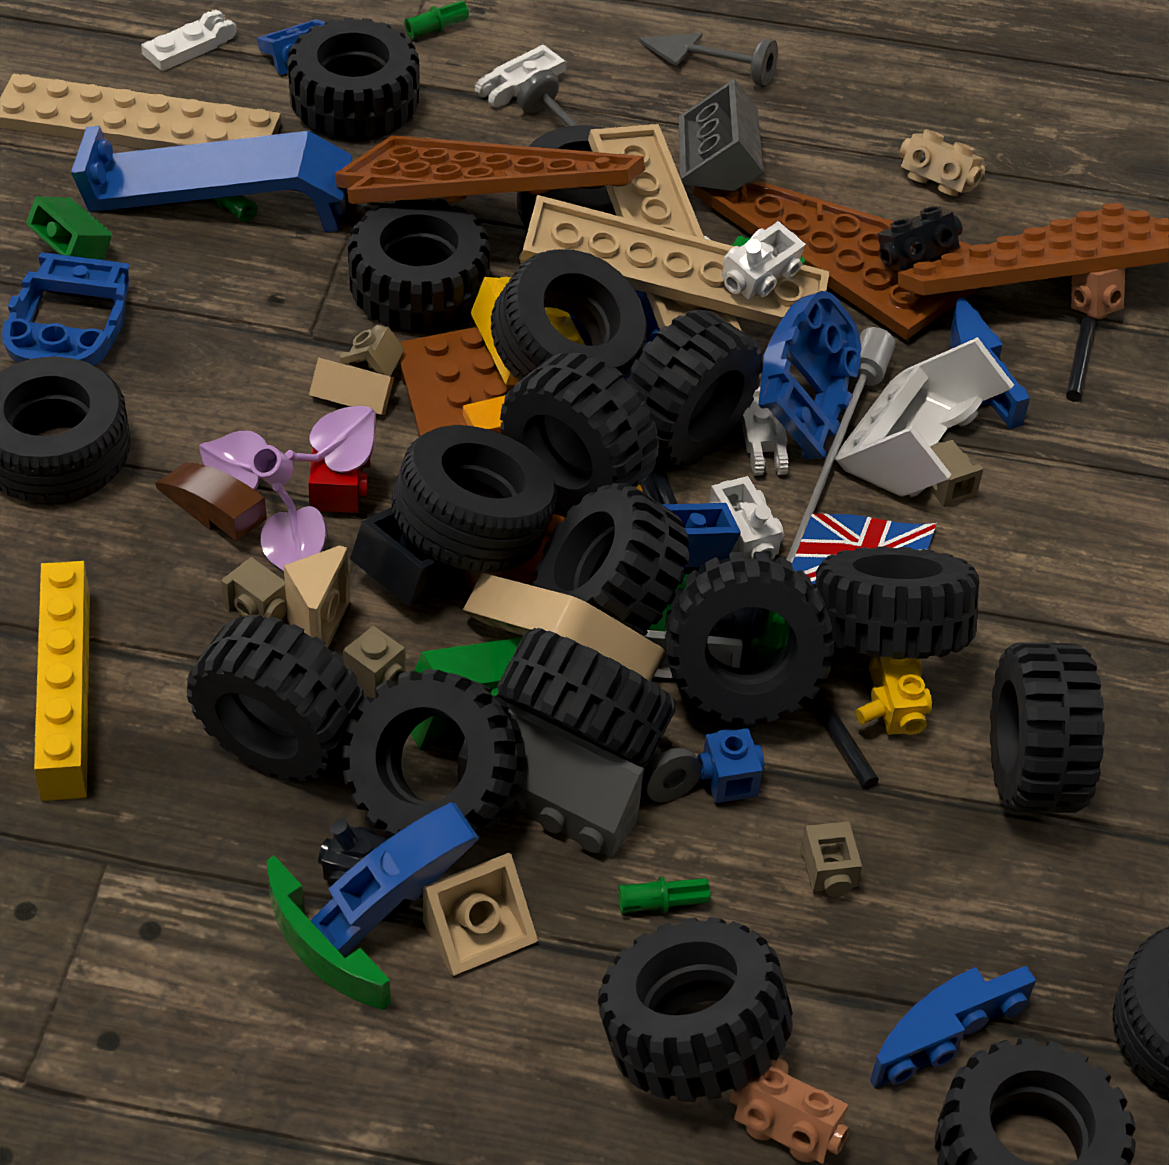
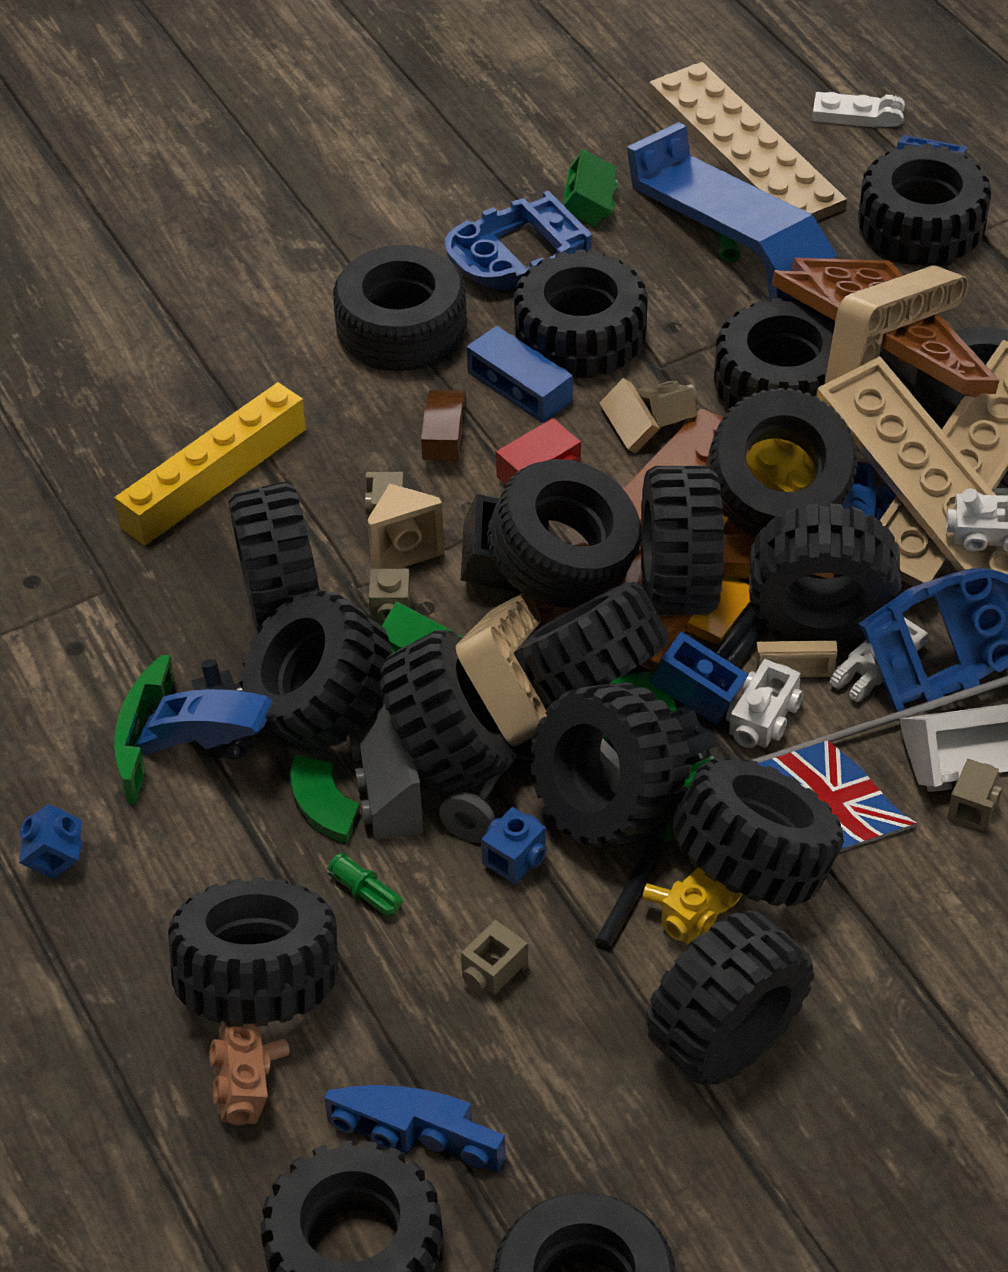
camera: 55 degrees right, 0 degrees up
lavender plant [199,406,376,571] -> none
tan slope [423,853,538,976] -> none
none -> blue brick [19,804,82,879]
none -> green tile [291,755,360,843]
none -> blue brick [466,326,573,423]
none -> black tyre [514,250,648,378]
none -> tan tile [755,641,837,677]
none -> tan beam [825,266,968,384]

